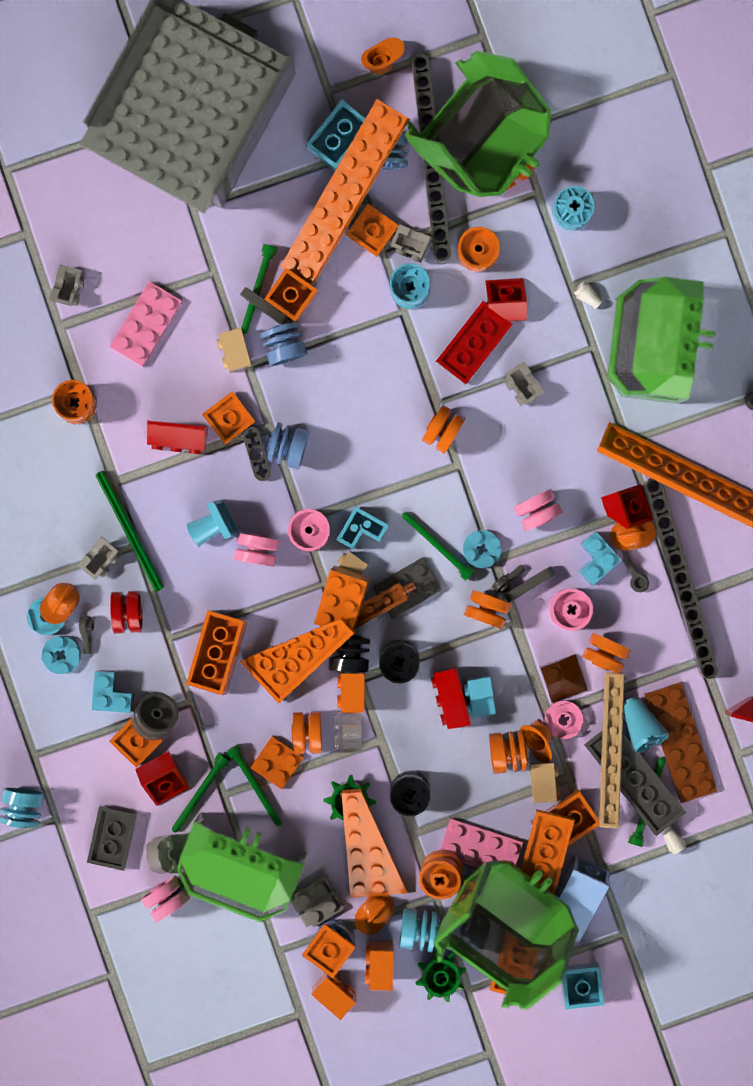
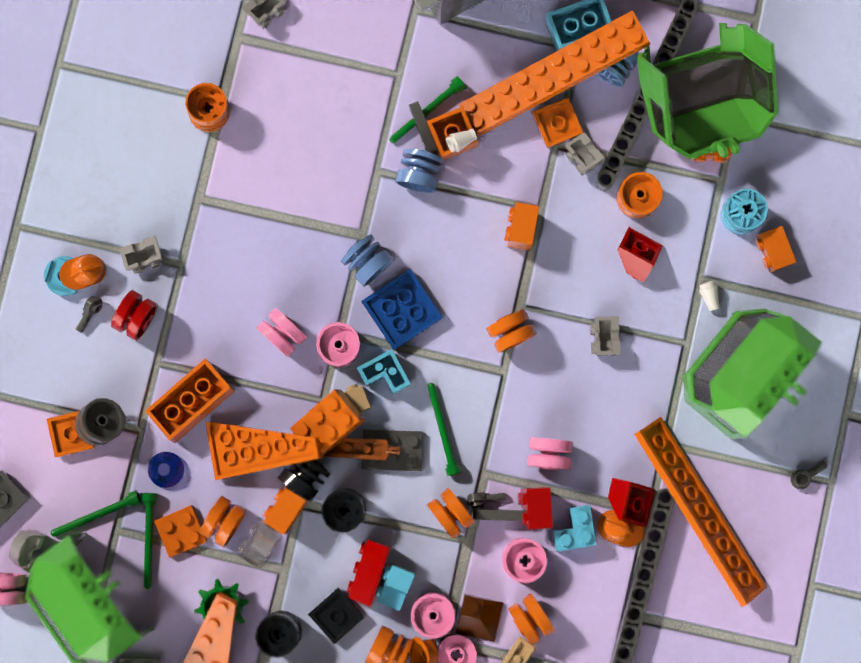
camera: 30 degrees right, 5 degrees down
medium azure plate [41,636,81,674] -> none
medium azure brick [92,670,134,713] -> none
green axle [95,471,164,592] -> none
bright pink plate [109,281,182,367] -> none
red slope [135,751,190,806] -> none
slope [147,420,208,455] -> none
medium azure plant [187,499,240,547] -> none
orange plate [202,391,255,445] -> none
tan brick [217,328,252,372] -> none
dark grey beam [243,427,271,481] -> none
medium azure wheel [390,263,430,309] -> none
red plate [436,301,513,385] -> none
medium azure plate [463,530,501,568] -> none
dark grey plate [623,556,649,593] -> none
none -> clear blue piece [148,452,184,488]
none -> black plate [308,587,365,645]
none -> blue plate [361,269,443,351]
none -> bright pink wheel [411,592,455,638]
none -> white cone [446,129,477,152]
none -> orange brick [504,202,539,251]
none -> red brick [518,487,553,529]
none -> orange brick [756,226,796,273]

